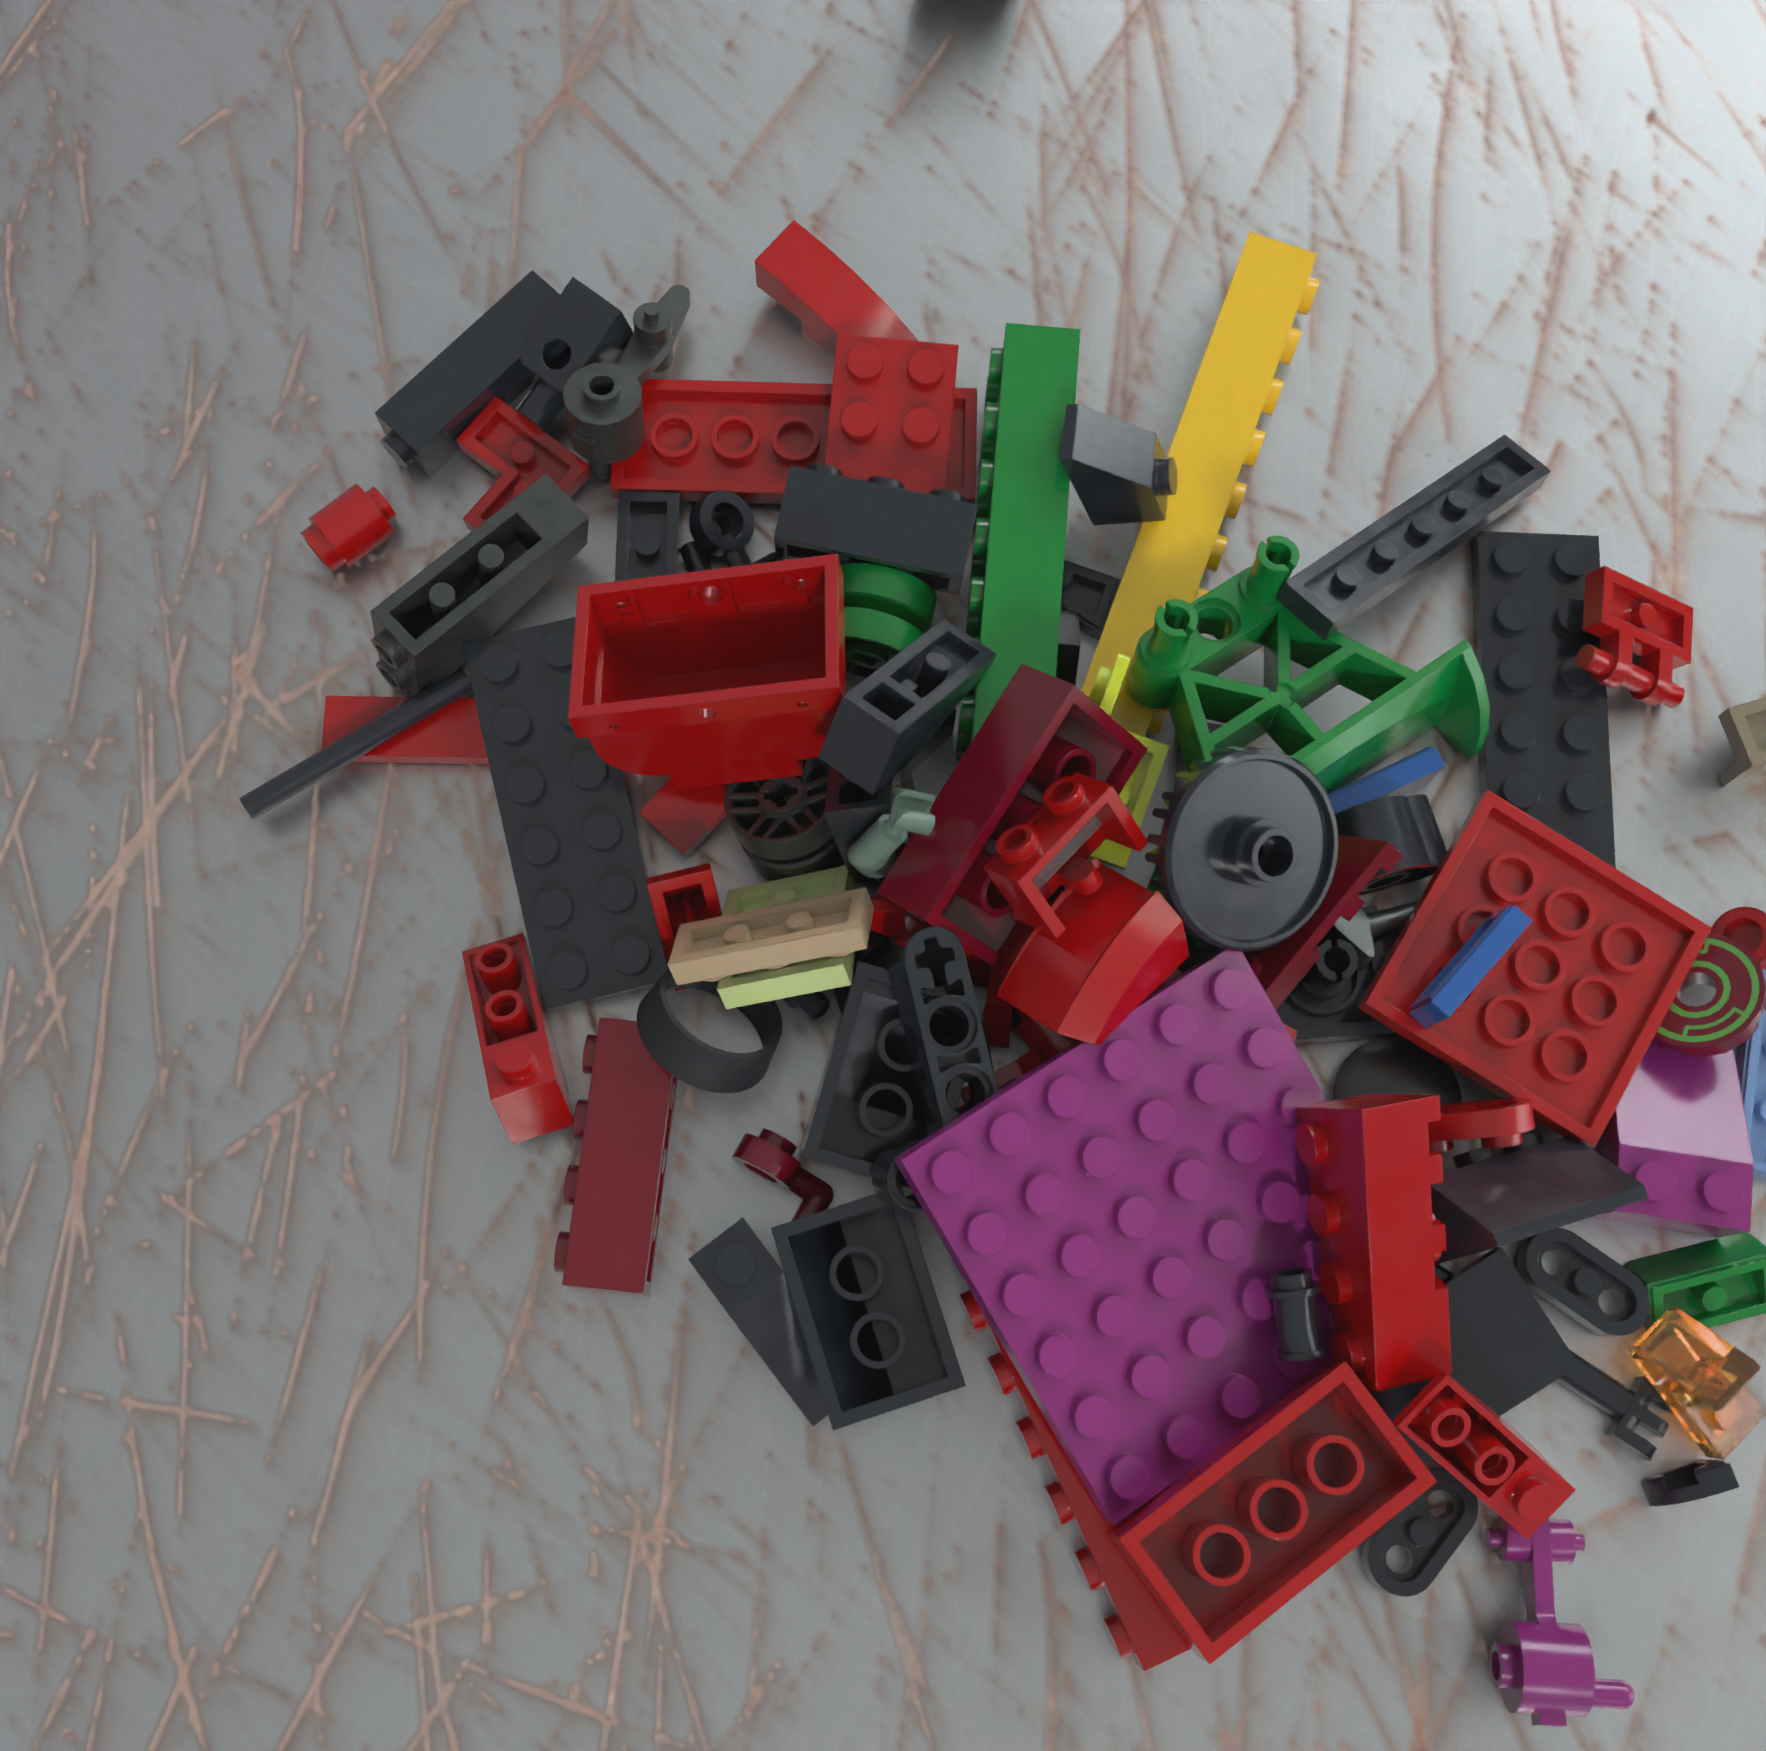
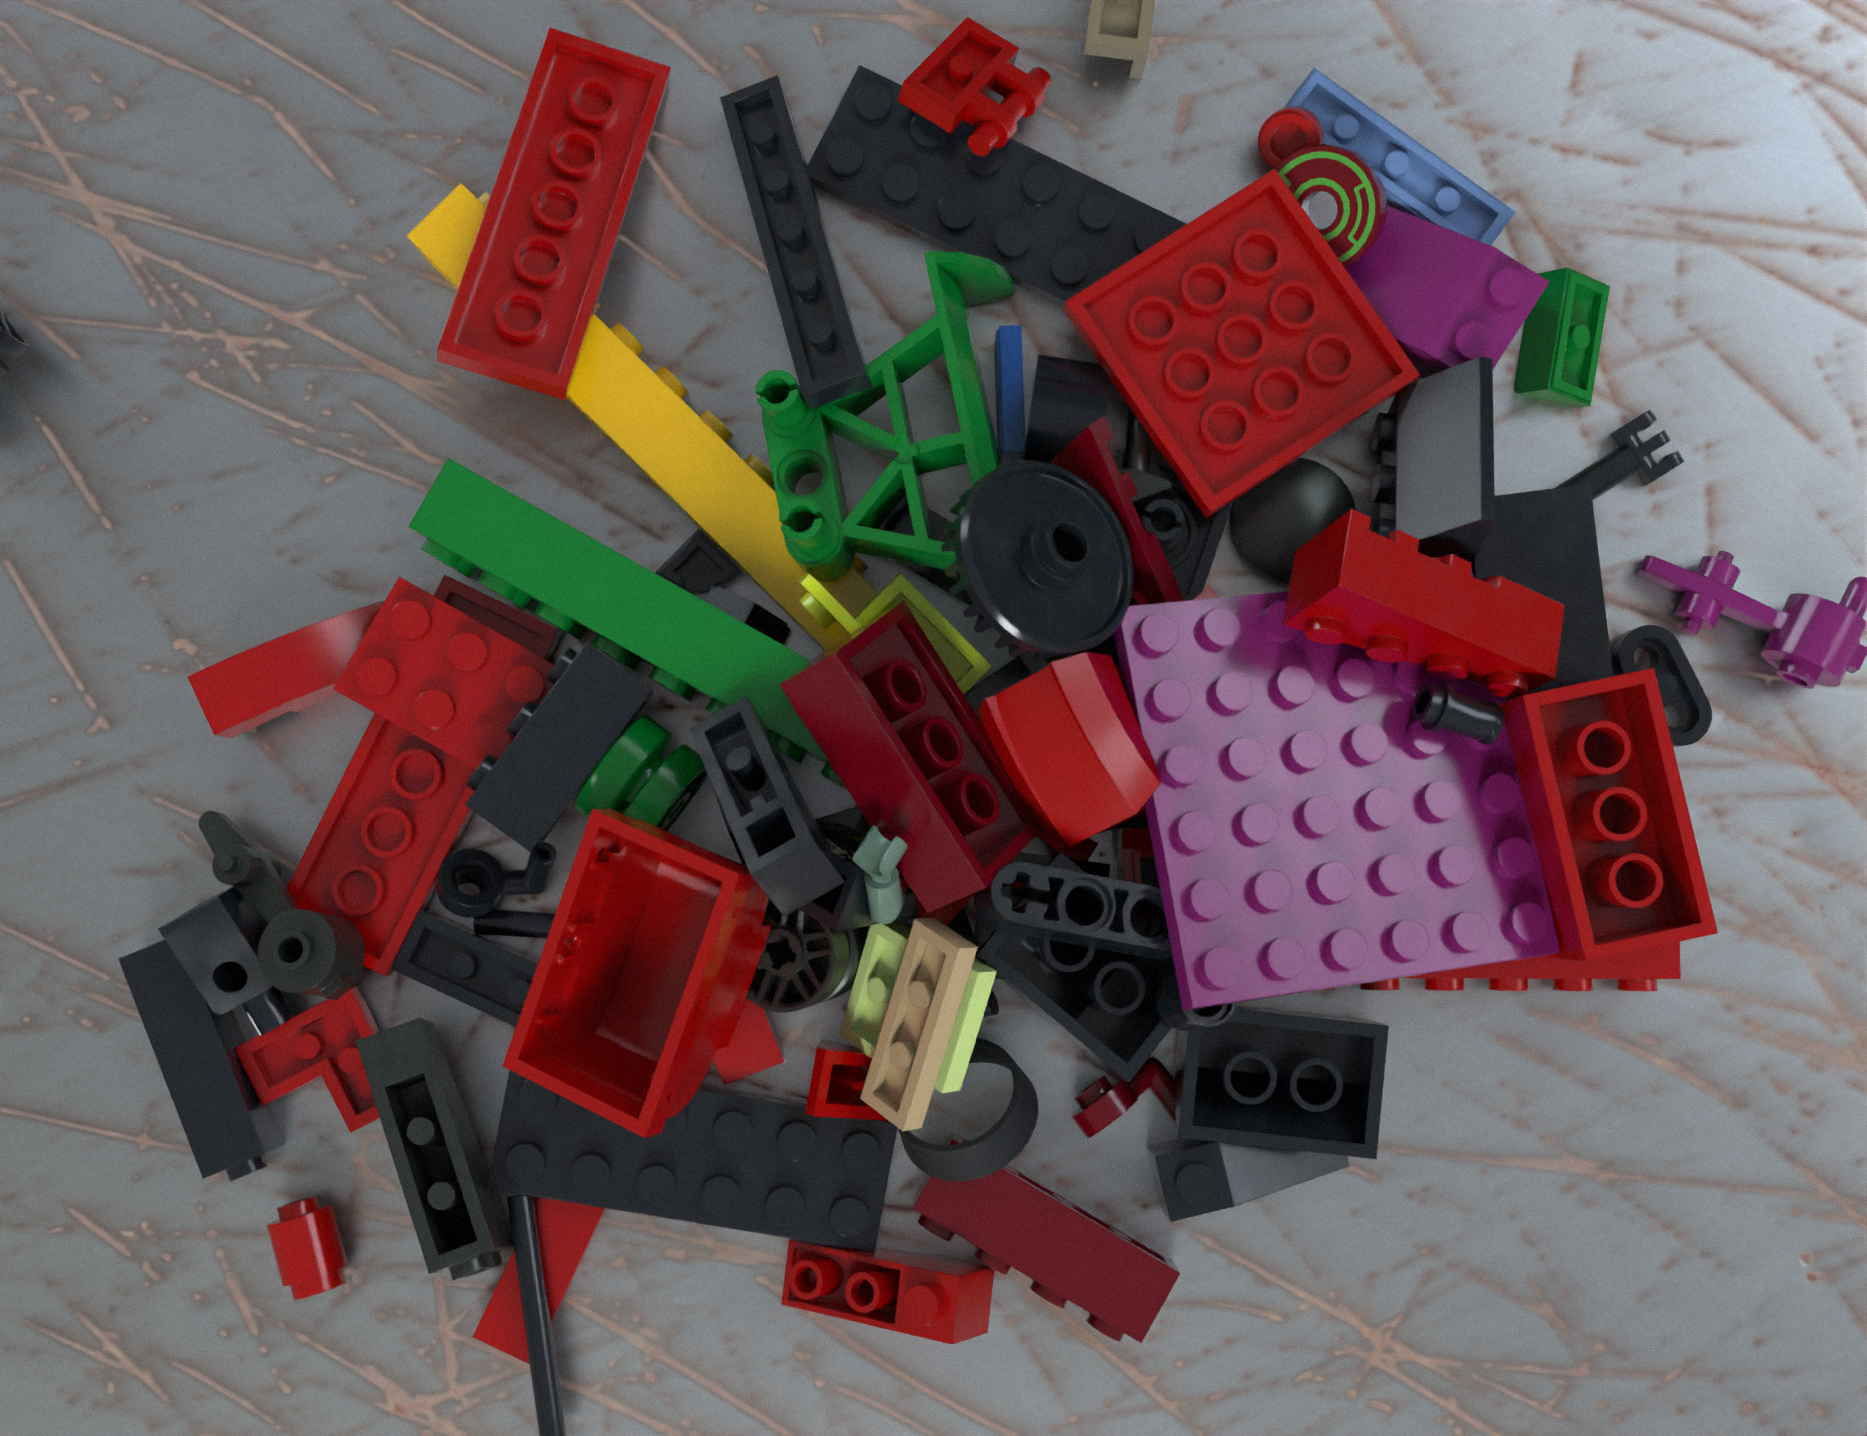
camera: 65 degrees left, 10 degrees up
red window [983,772,1149,939] -> none
slope [1060,404,1177,526] -> none
red slope [1392,1370,1576,1540] -> none
blue tile [1409,905,1532,1029] -> none
red plate [1428,1098,1535,1153] -> none
black plate [1517,1228,1650,1336] -> none
clear orange slope [1627,1307,1766,1460] -> none
black tile [1641,1459,1740,1506] -> none
none -> red plate [437,27,671,401]

